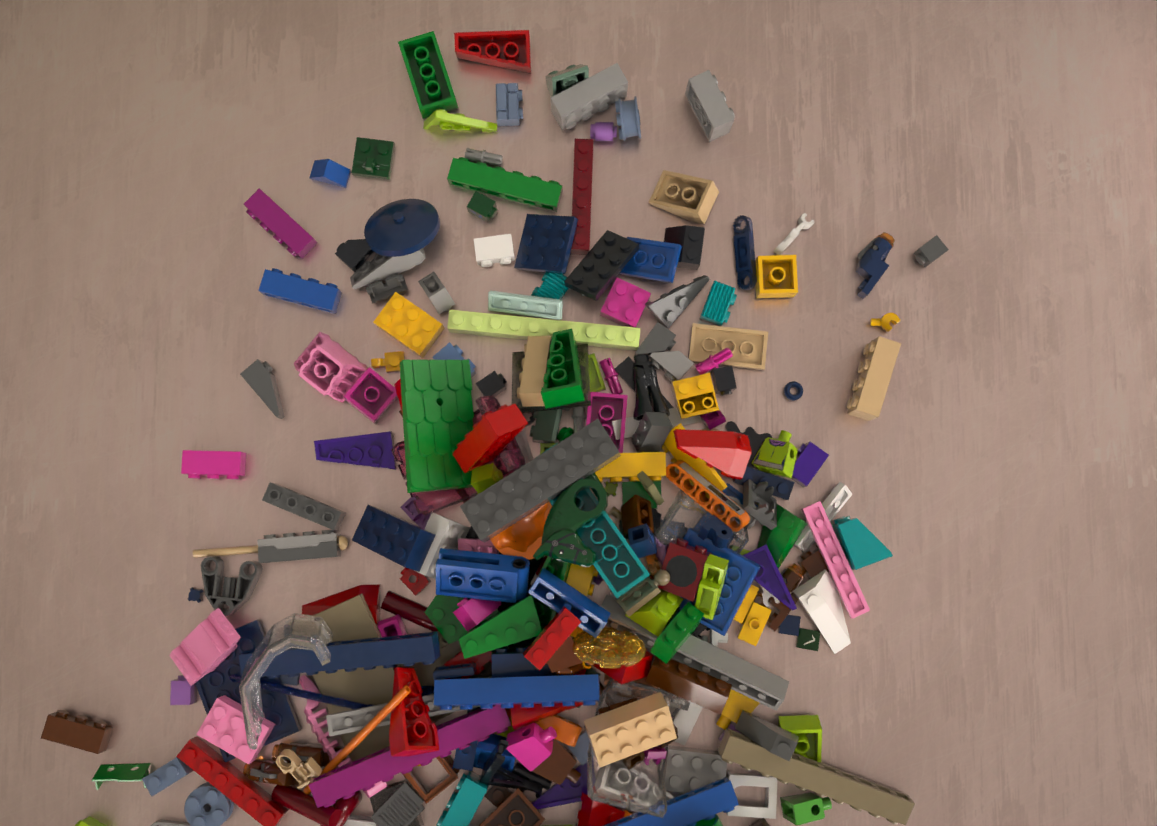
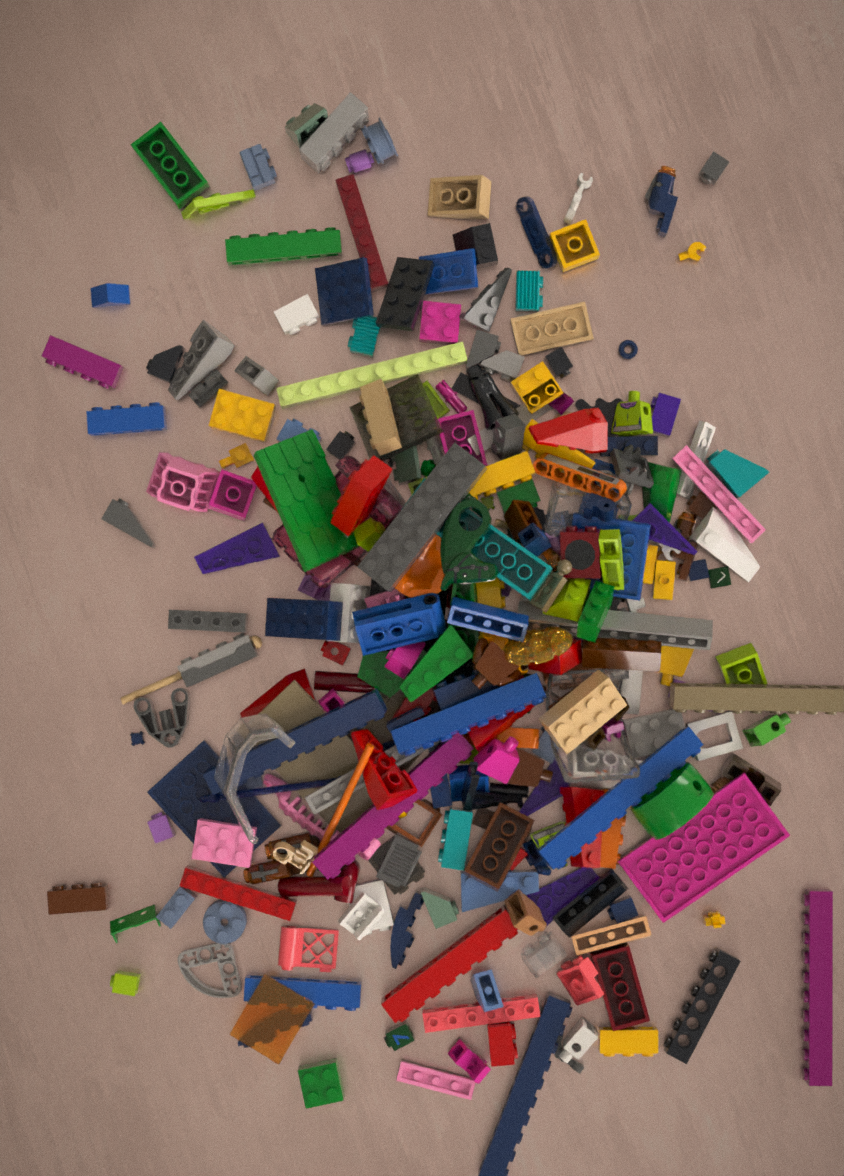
camera: 15 degrees left, 5 degrees up
bright pink slope [169,607,241,686] -> none
dark pink brick [181,450,246,479] -> none
dark green hinge [351,137,395,180] -> none
dark blue dish [364,199,440,257] -> none
red wedge [454,30,531,74] -> none
light grey axle [465,148,503,166] -> none
dark green brick [467,191,498,223] -> none
light aqua tile [488,291,563,320] -> none
red brick [523,606,582,670] -> none
green wedge [541,329,585,409] -> none
olive tile [637,471,664,505] -> none
light grey brick [685,70,735,142] -> none
dark pink axle [695,348,733,375] -> none
dark grey slope [735,710,799,762] -> none
tan brick [846,336,901,421] -> none

